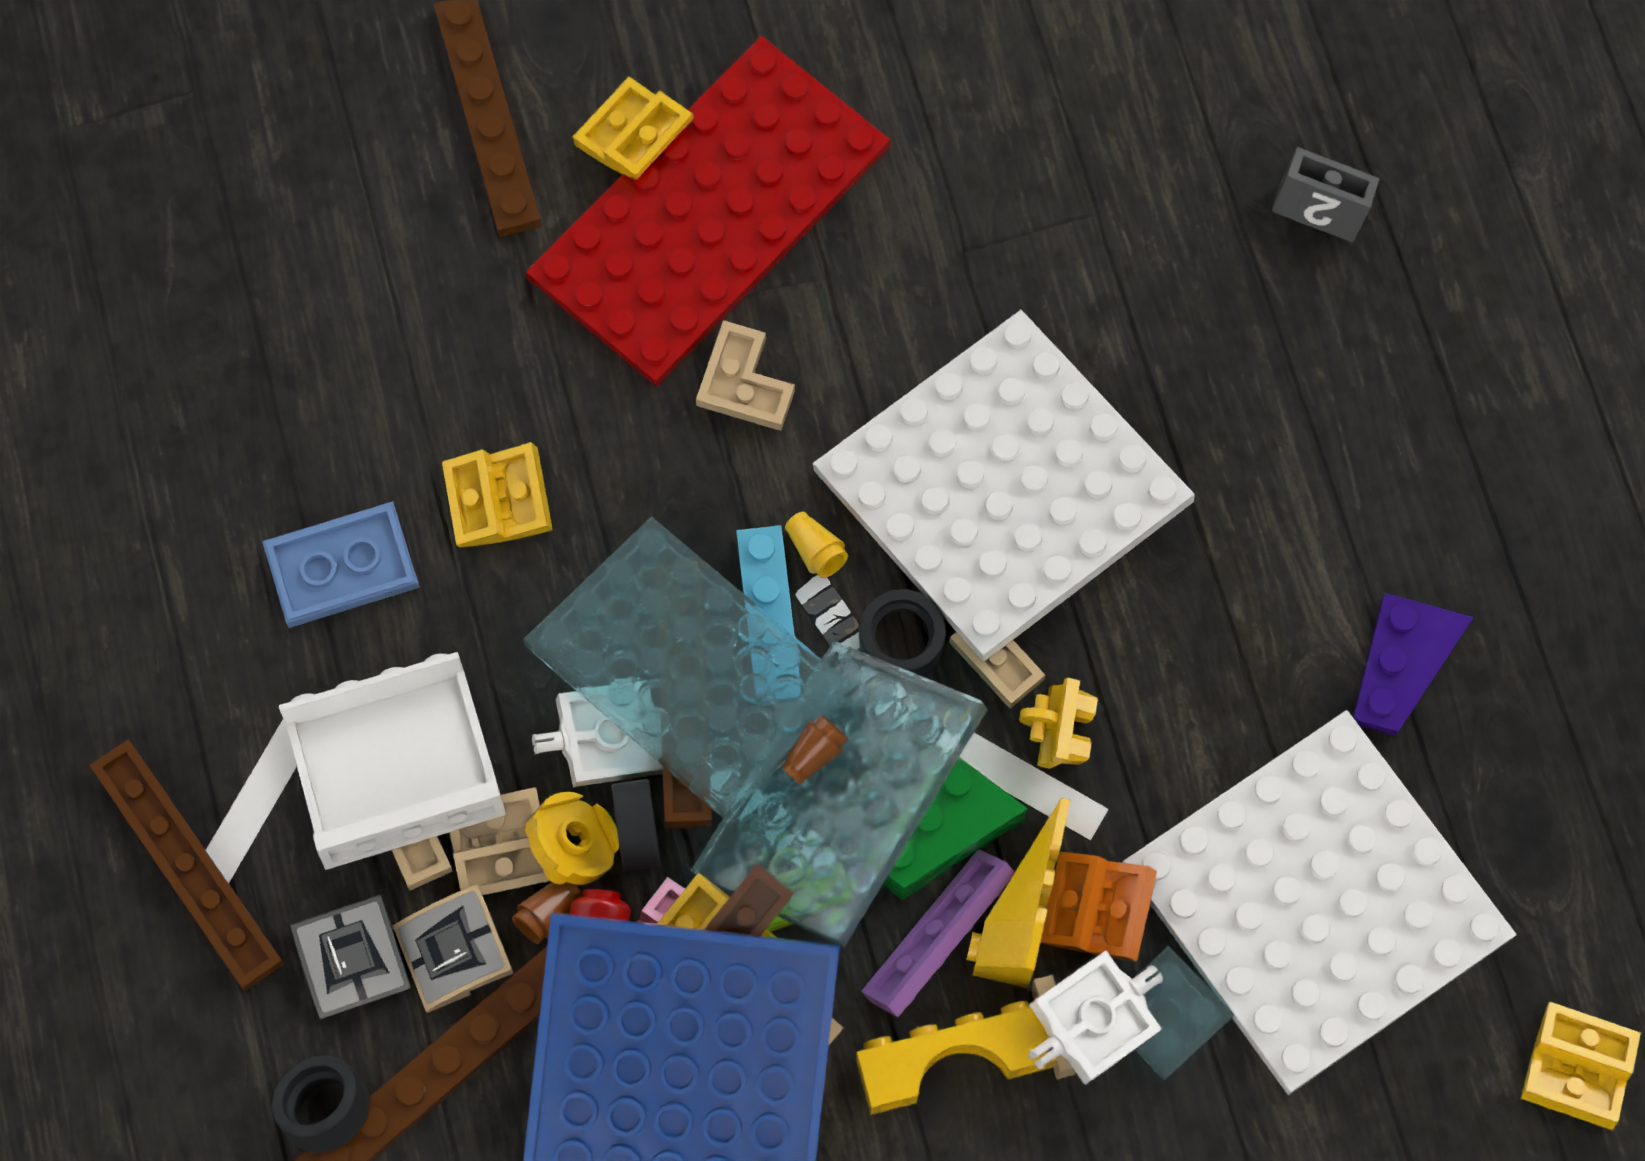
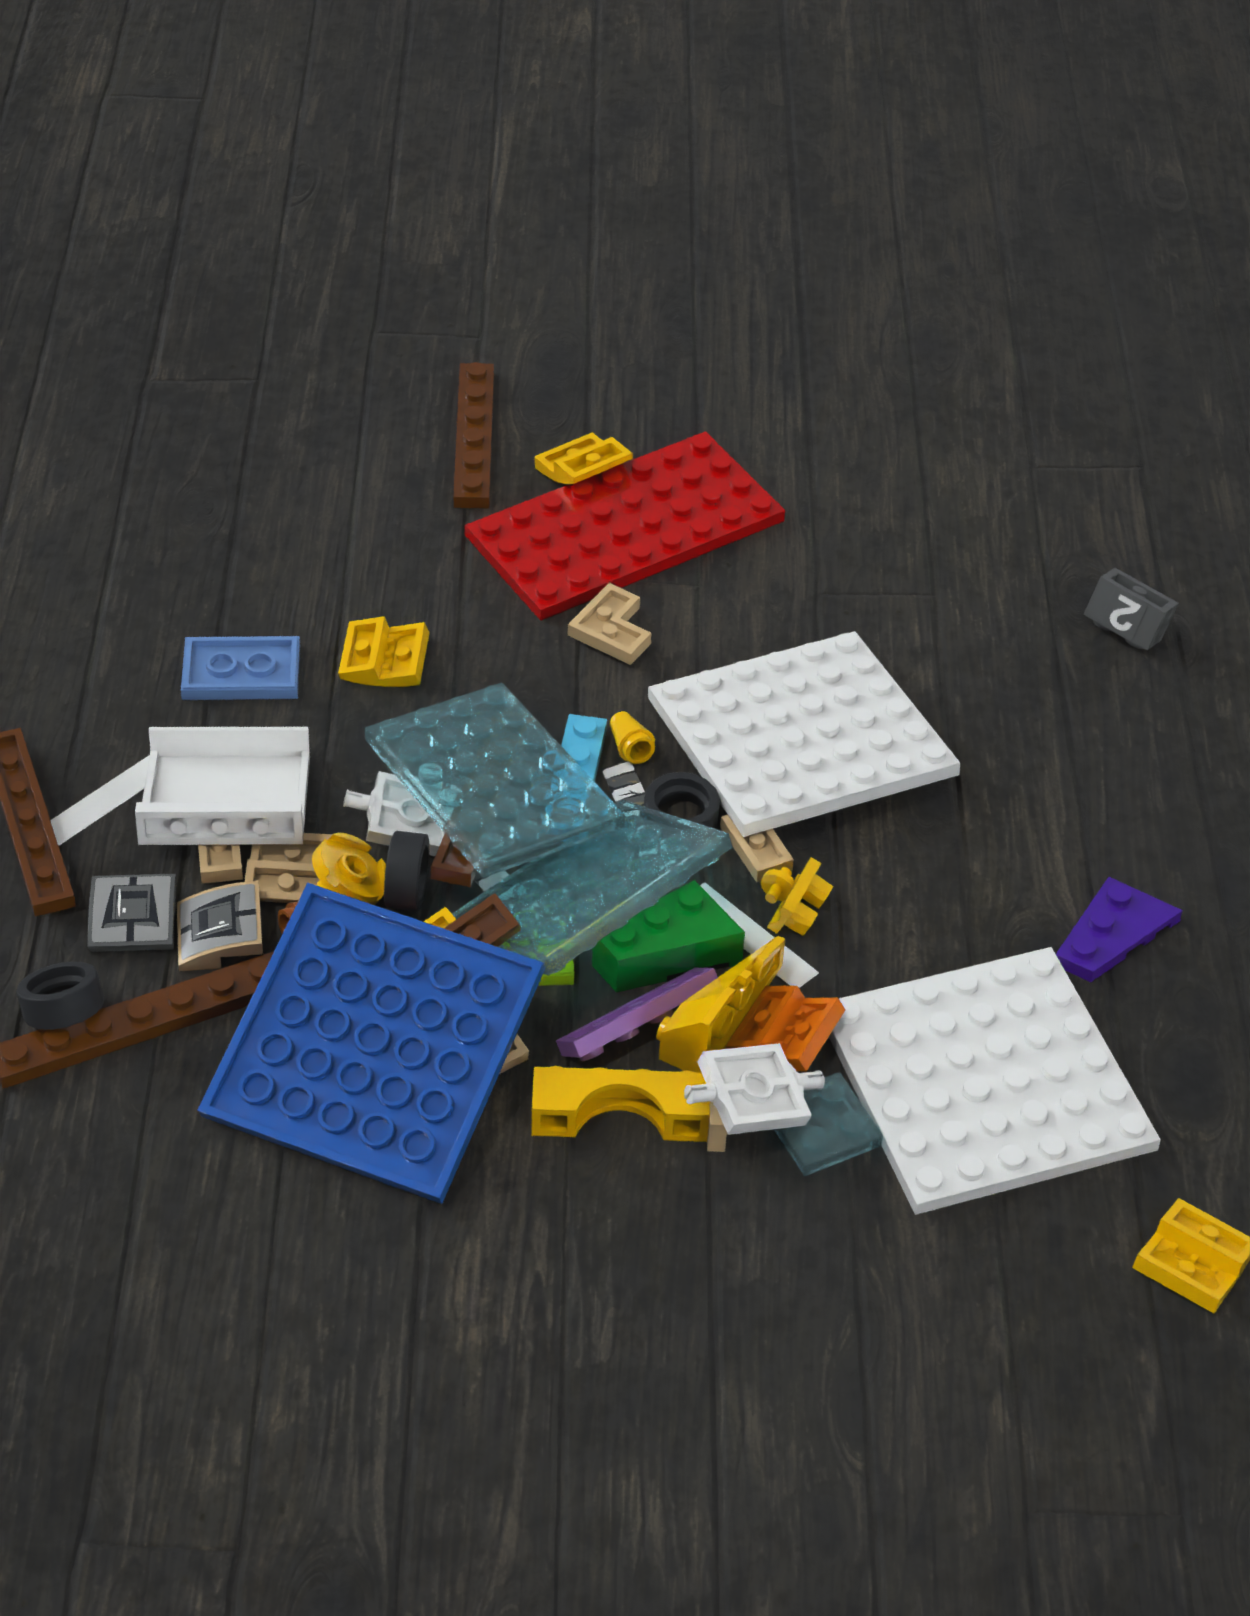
camera: 15 degrees right, 25 degrees down
dark orange cone [781,714,848,785] -> none

